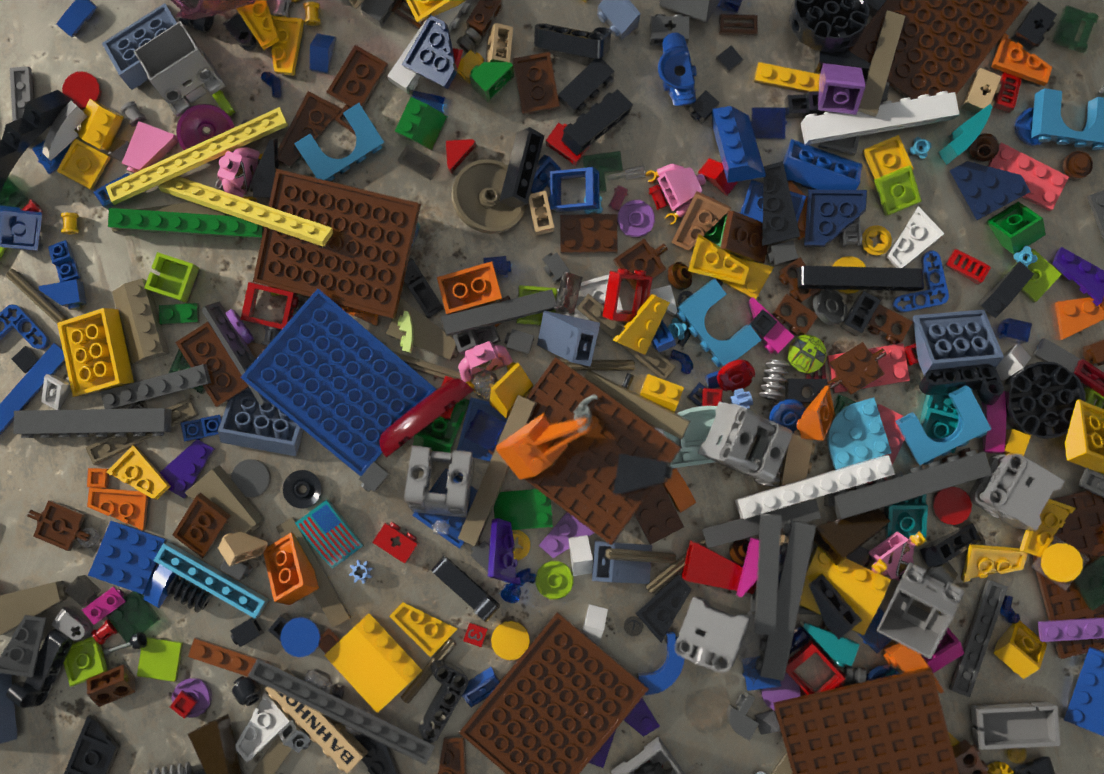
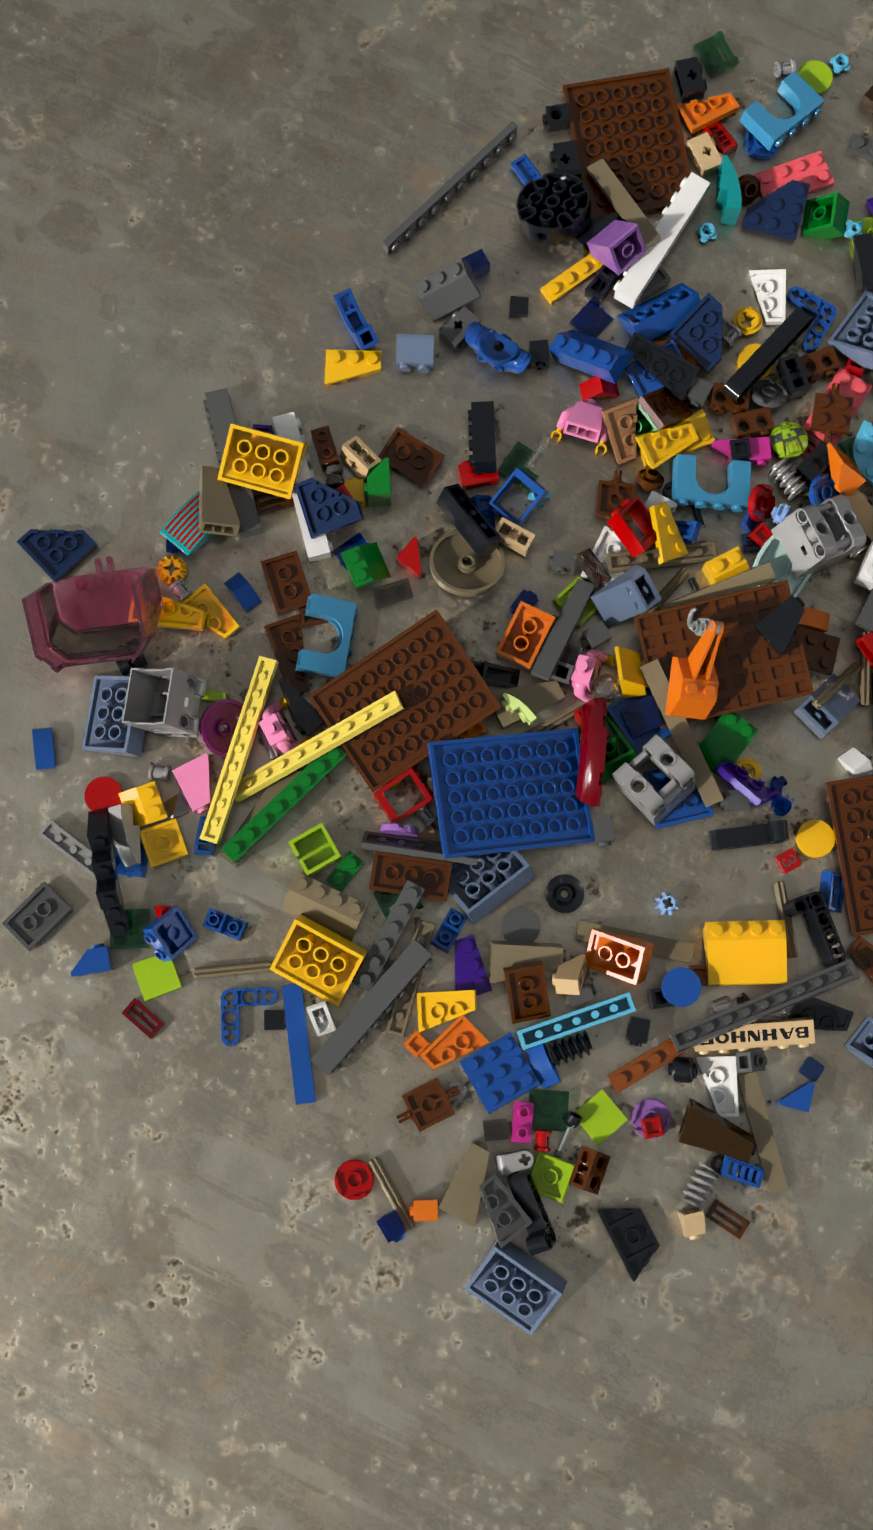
camera: 50 degrees left, 5 degrees down
blue slope [38,279,87,310] -> none
yellow bush [61,213,79,235] -> none
black piece [223,12,257,51] -> none
clear blue arm [261,72,282,98] -> none
slope [295,500,364,569] -> none
yellow bush [303,2,321,26] -> none
red brick [372,521,419,564] -> none
yellow wing [389,602,457,657] -> none
clear plate [431,520,451,535] -> none
black beam [534,23,611,59] -> none
lime tile [535,561,574,600] -> none
medium lavender wing [539,512,594,558] -> none
black brick [558,58,615,115] -> none
reddish brown plate [560,214,618,253] -> none
white slope [568,535,593,576] -> none
clear pink pin [608,185,628,211] -> none
medium lavender tile [617,200,655,238] -> none
red pin [649,184,668,210] -> none
medium azure plate [668,318,687,340] -> none
clear blue arm [670,349,694,374] -> none
reddish brown tile [719,14,758,35] -> none
yellow plate [862,135,914,179] -> none
lime tile [874,165,922,216] -> none
red slope [945,249,991,285] -> none
reddish brown plate [1063,151,1093,180] -> none

